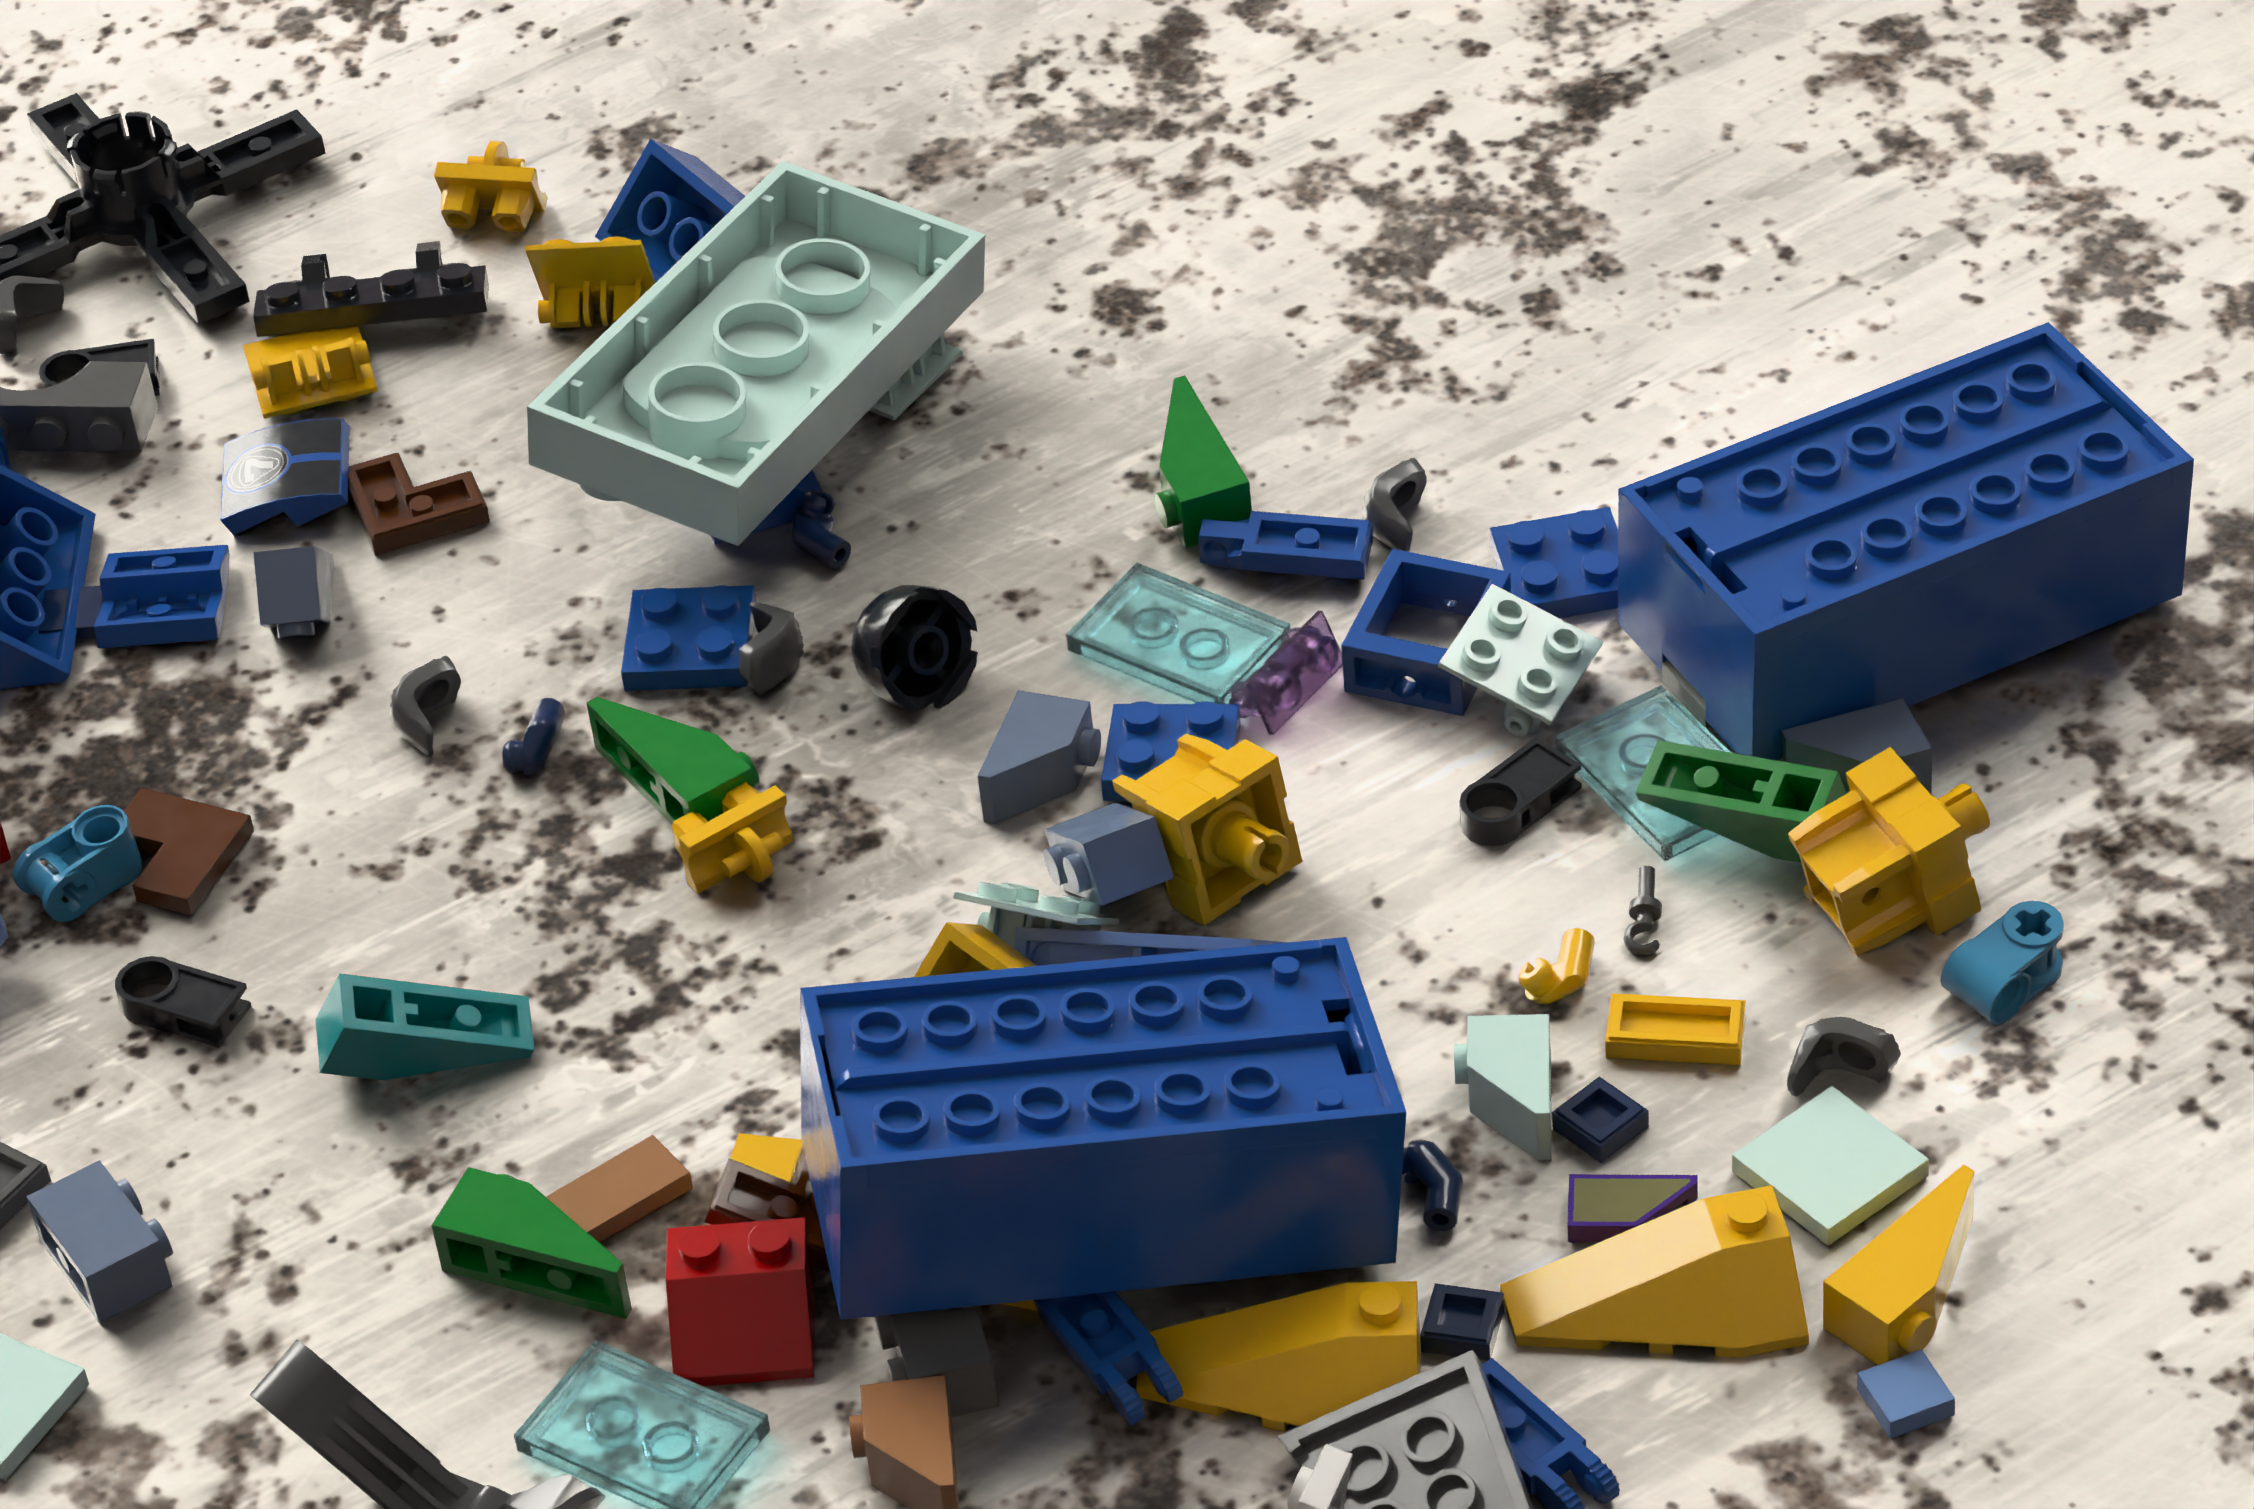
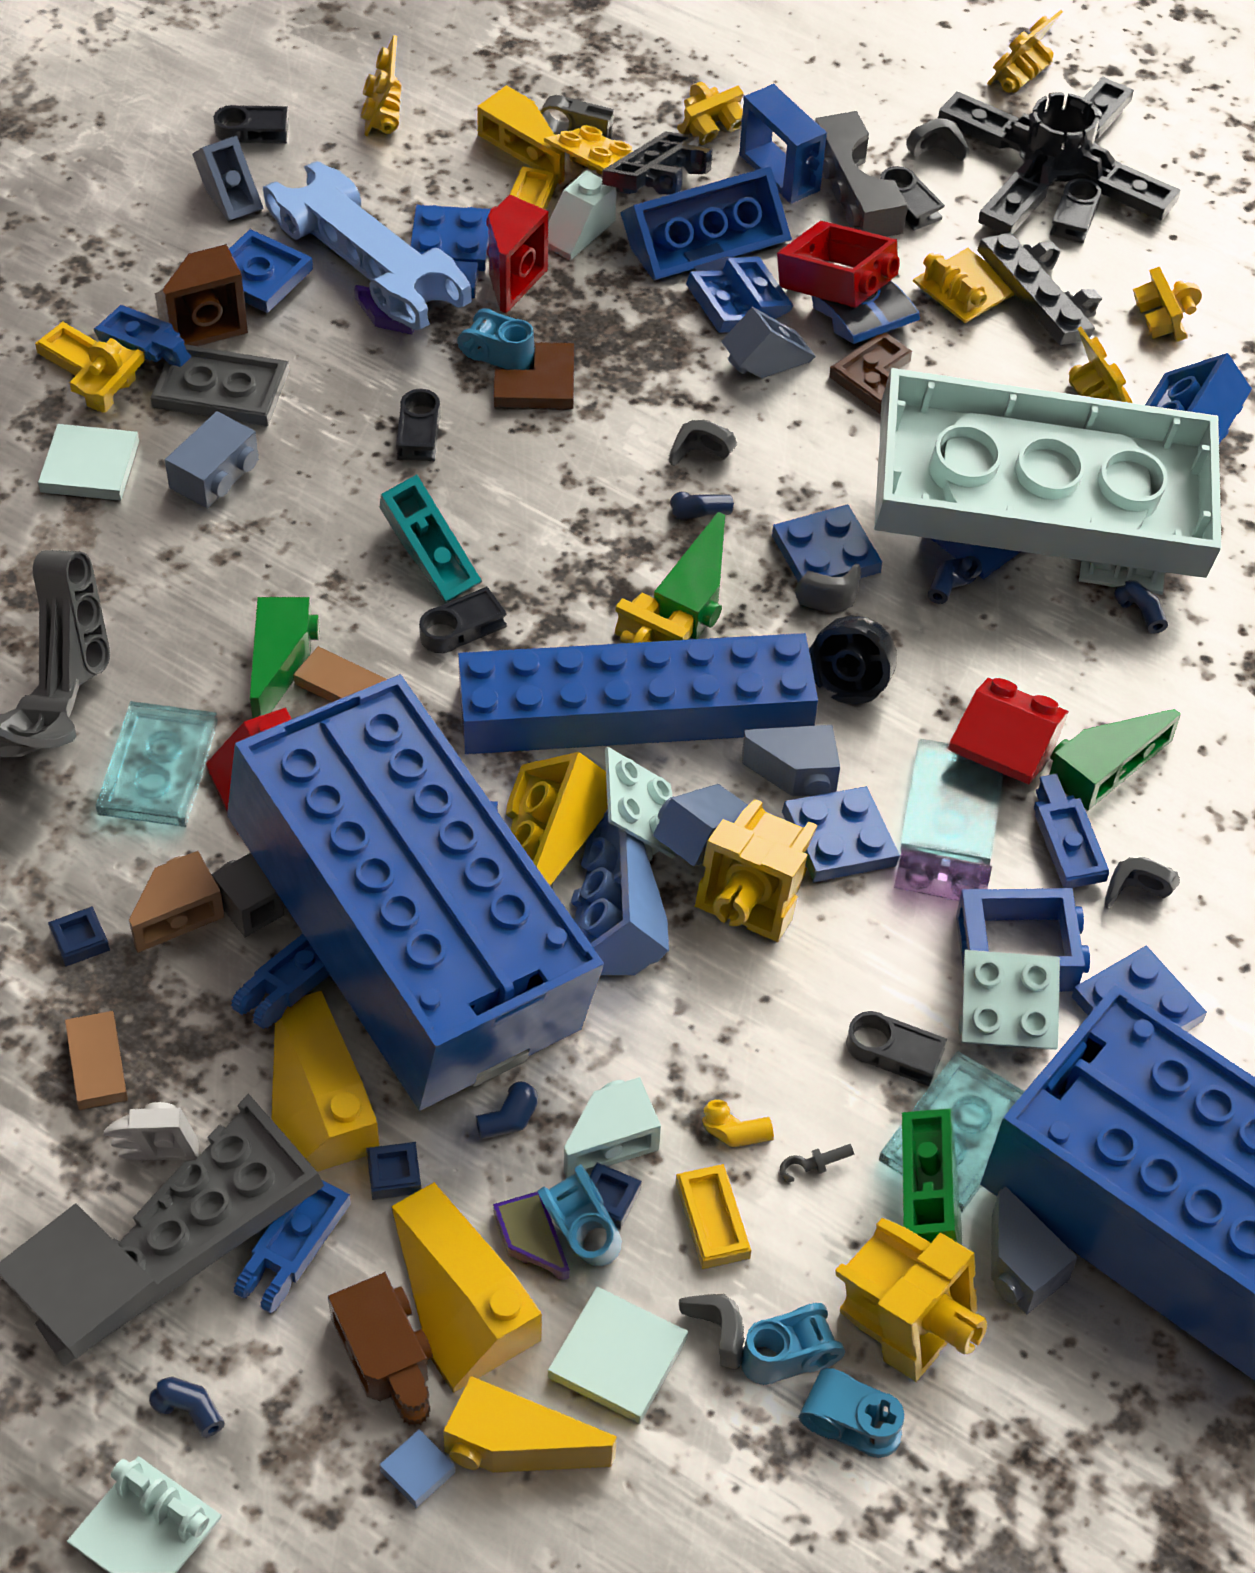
camera: 60 degrees right, 10 degrees up
none -> reddish brown hinge [328,1272,433,1426]
none -> black piece [419,586,507,653]
none -> blue brick [458,633,818,754]
none -> dark azure piece [538,1164,622,1266]
none -> dark azure piece [741,1303,845,1385]
none -> red window [777,220,900,308]
none -> red slope [947,678,1069,785]
none -> black piece [1050,178,1101,243]
none -> dark blue arm [1114,580,1168,634]

